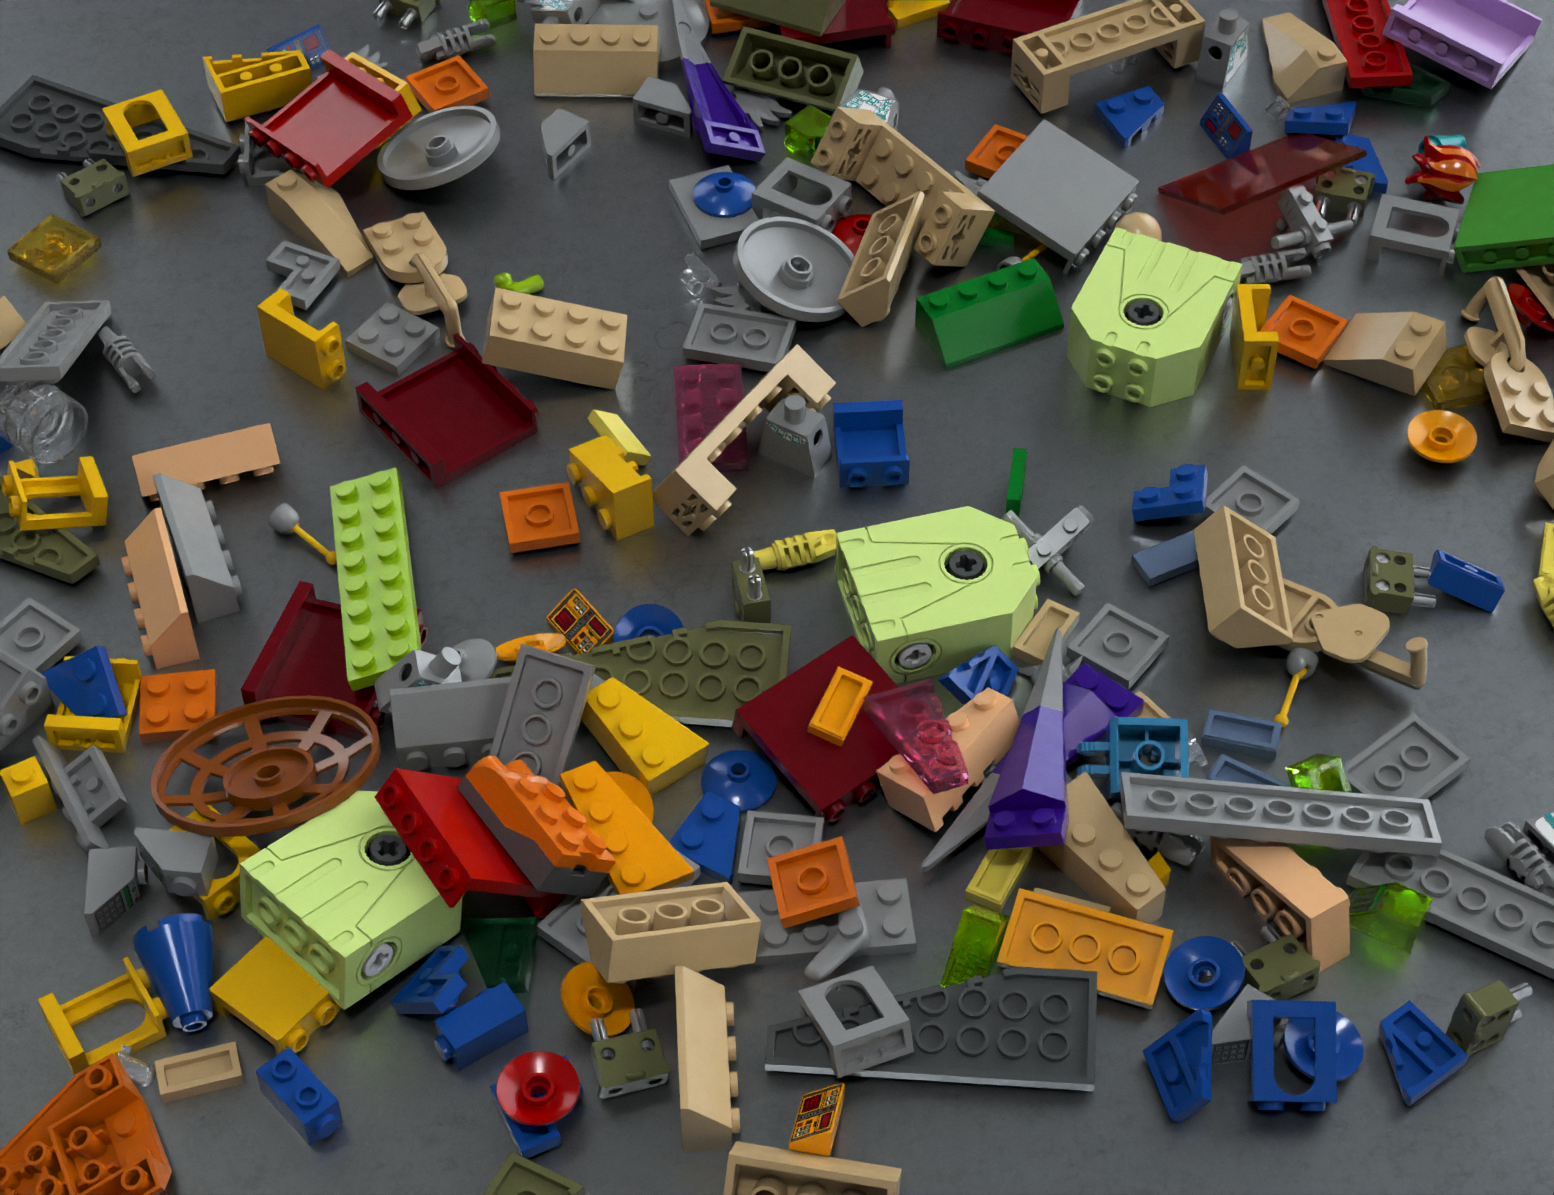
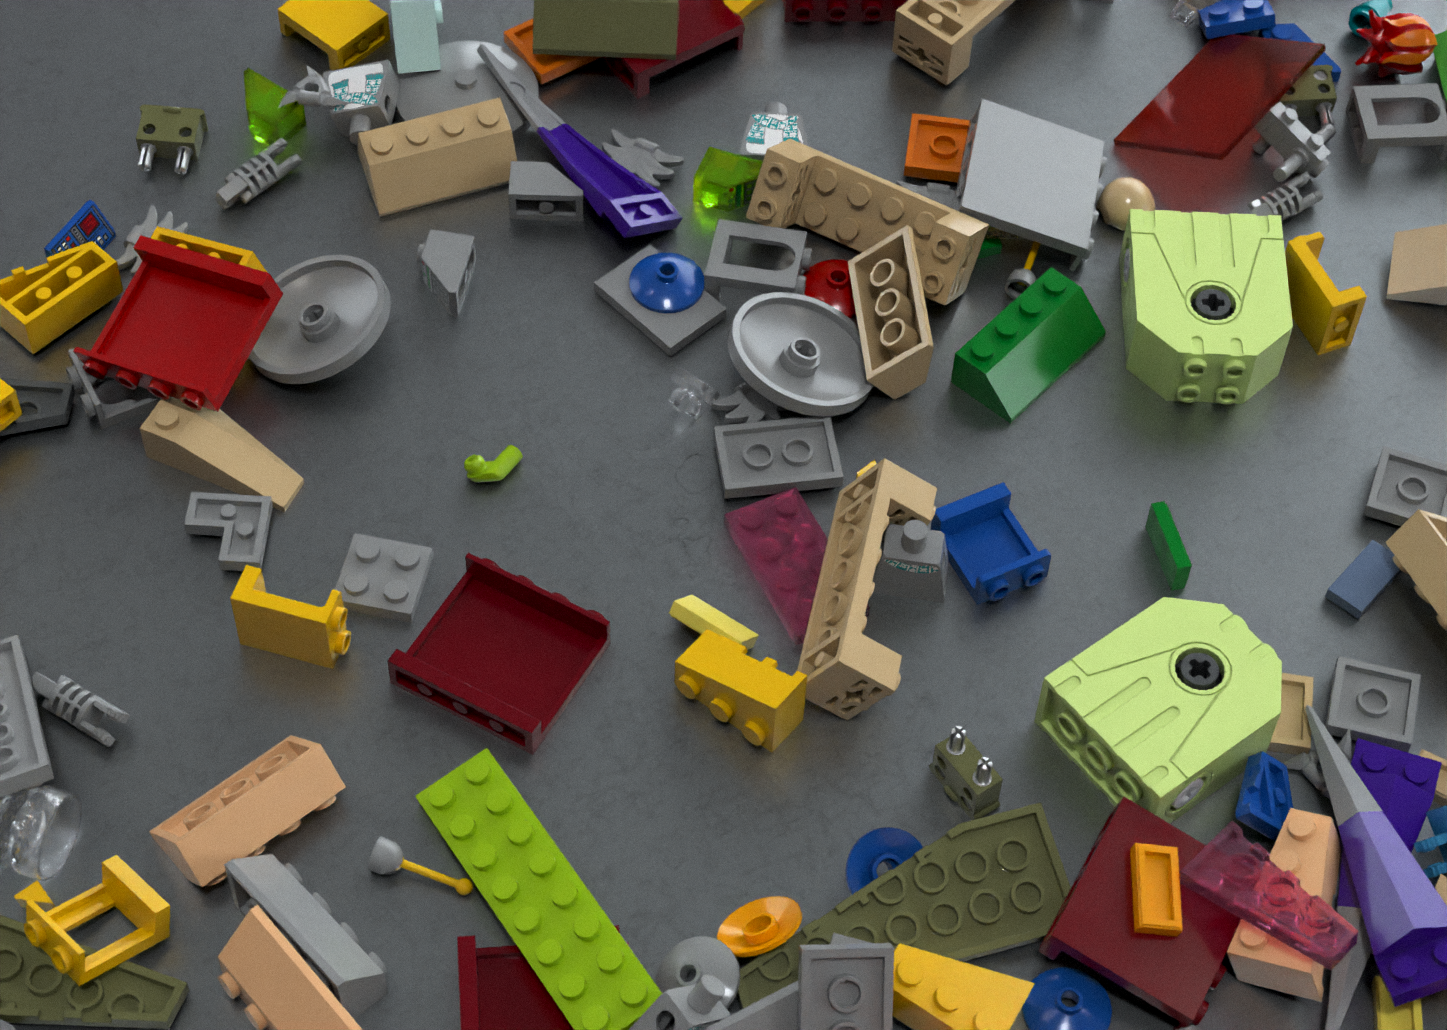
camera: 25 degrees left, 5 degrees up
tan plate [363,211,468,349] -> none
orange plate [405,55,490,113] -> none
tan brick [482,287,627,390] -> none
orange plate [499,482,580,553] -> none
slope [546,588,614,654] -> none
olive slope [722,26,864,112] -> none
light yellow hinge [740,529,836,572] -> none
light grey piece [1002,505,1095,597] -> none
blue wing [1094,86,1164,148] -> none
blue plate [1132,464,1208,522] -> none
slope [1200,93,1253,160] -> none
orange plate [1259,294,1349,369] -> none

